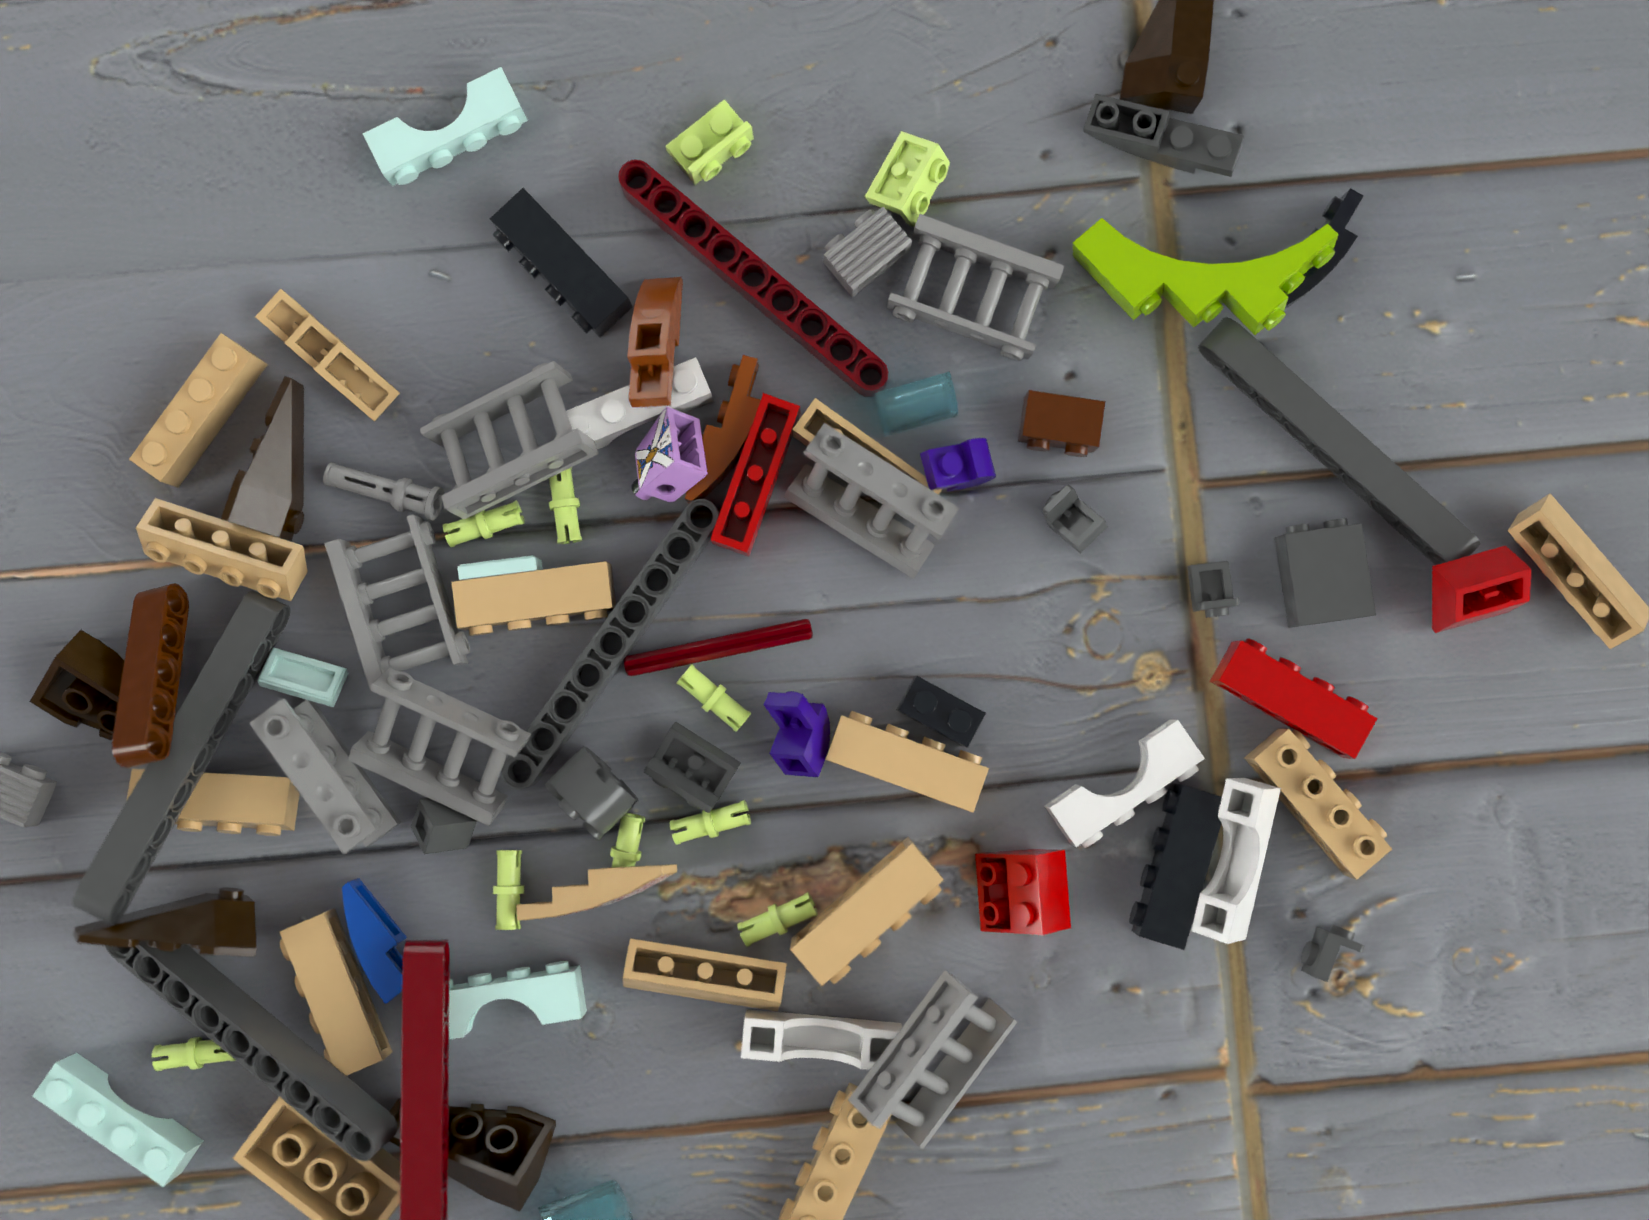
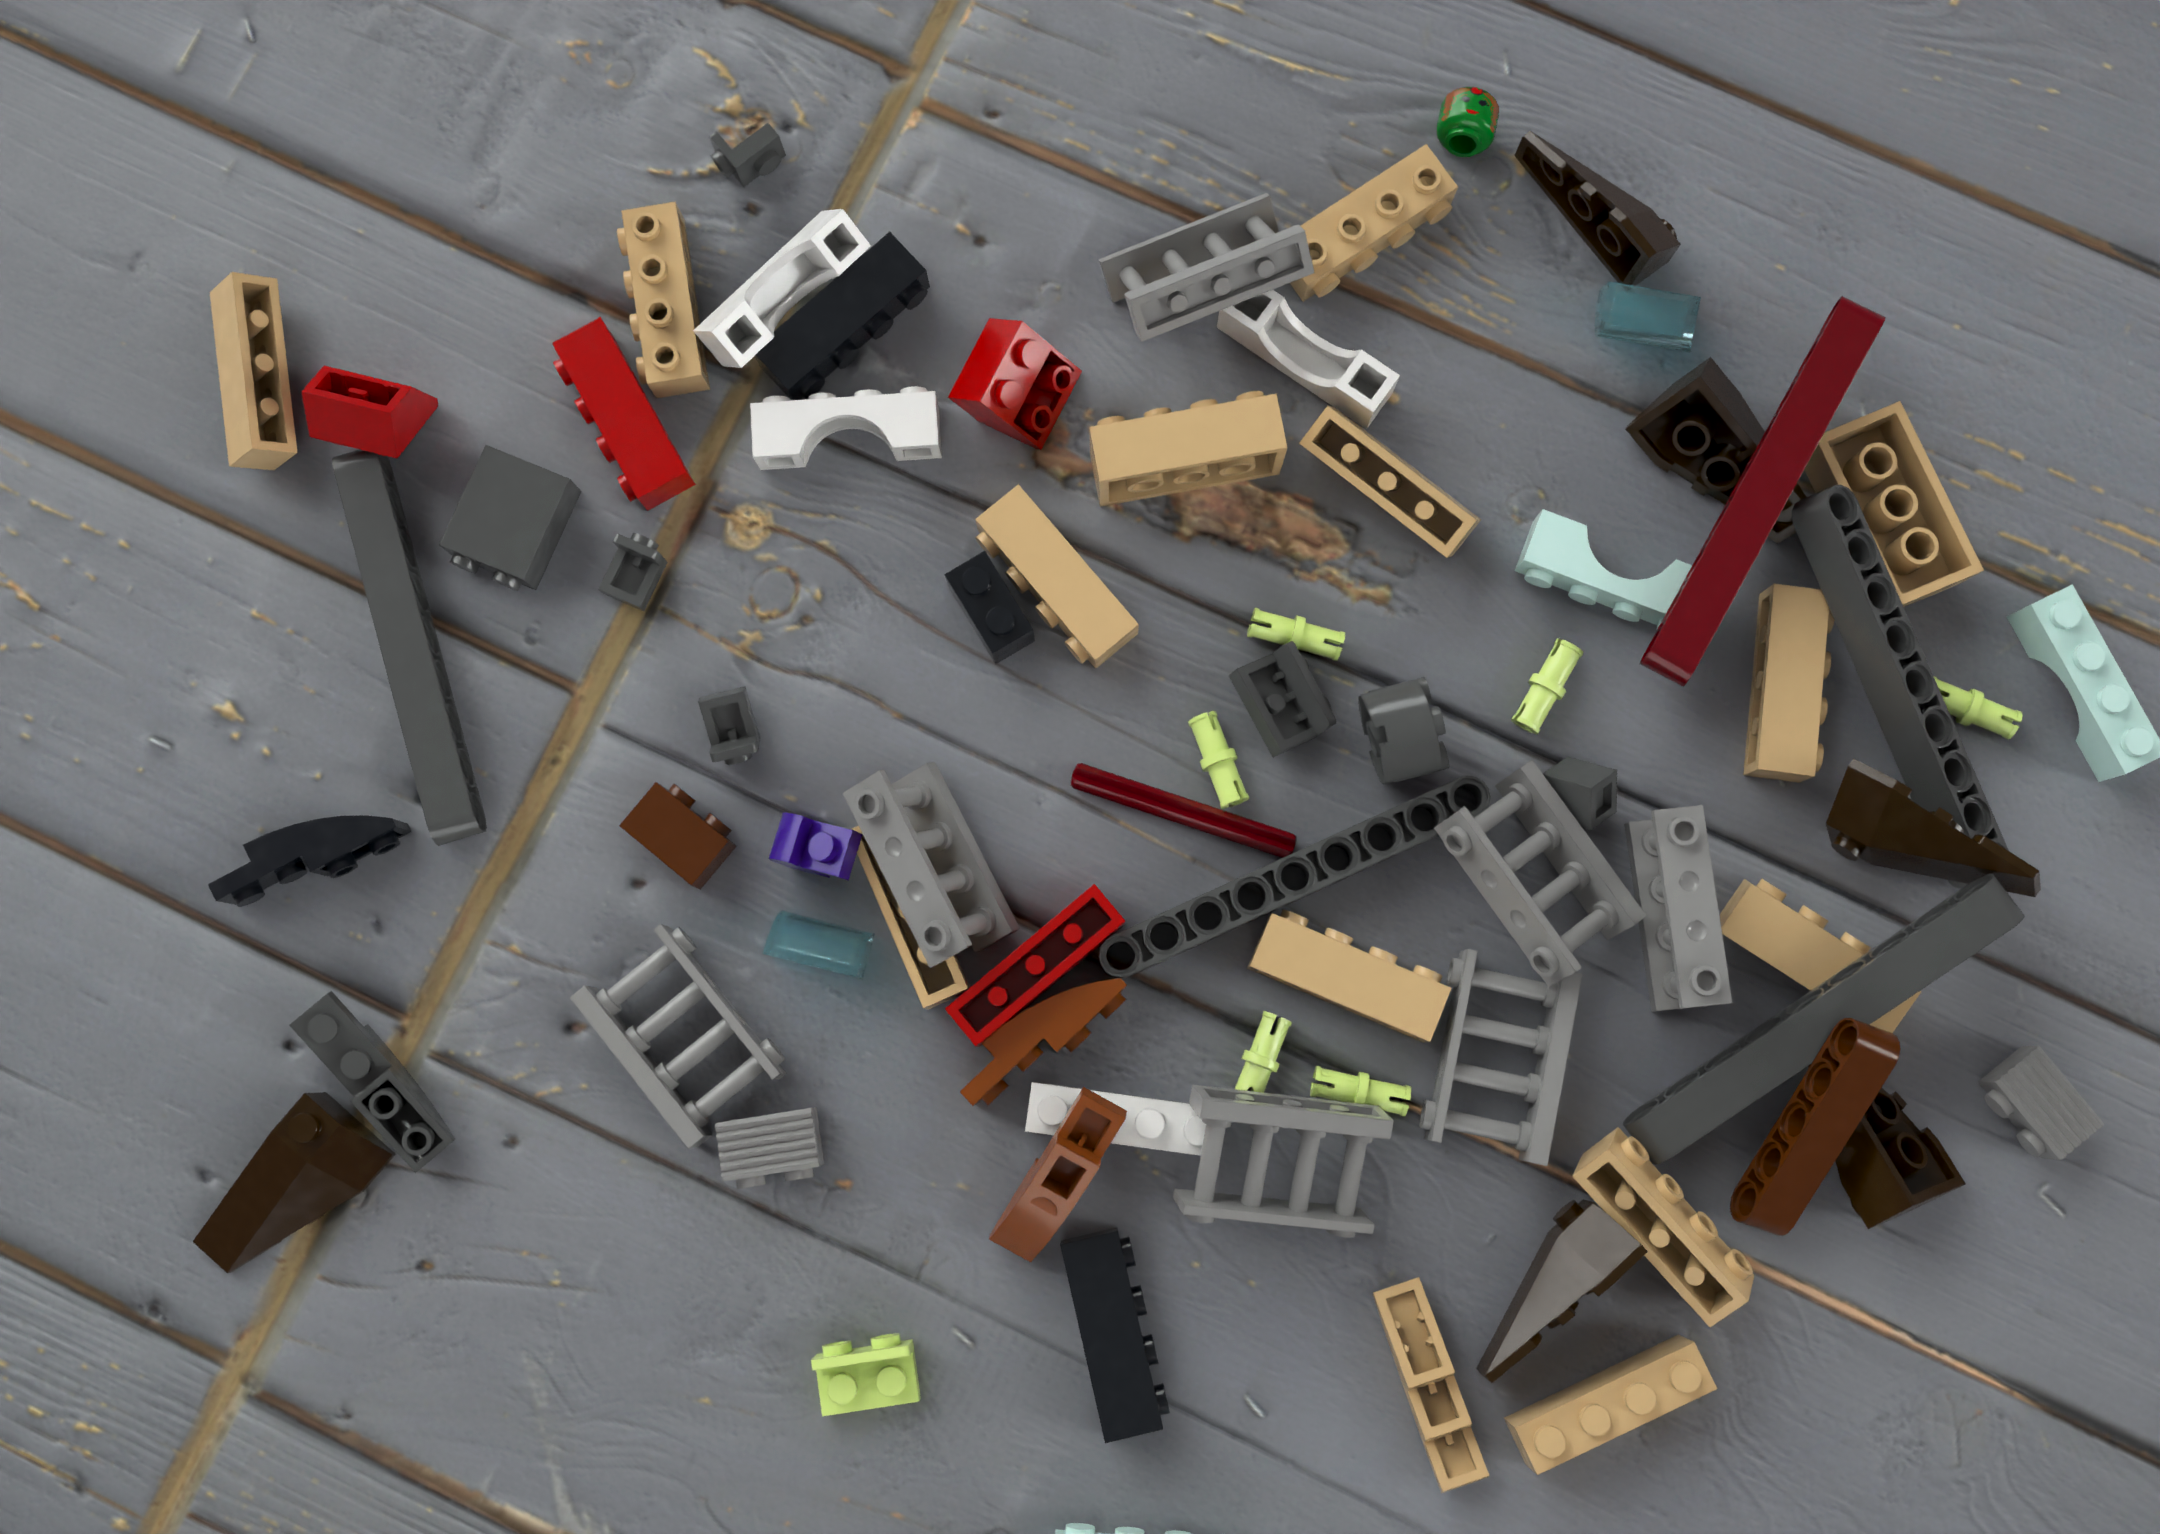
camera: 140 degrees left, 5 degrees down
light aqua tile [257,647,348,707] -> none
light grey pin [323,462,444,521] -> none
blue slope [342,878,407,1005] -> none
light aqua tile [457,555,543,581] -> none
tan slope [516,864,677,921] -> none
yellowish green pin [610,813,646,867] -> none
dark red beam [618,159,888,398] -> none
lavender torso [631,407,708,502] -> none
yellowish green pin [737,892,818,947] -> none
dark purple brick [764,691,830,777] -> none
yellowish green bracket [865,131,950,226] -> none
lime arch [1072,218,1339,335] -> none

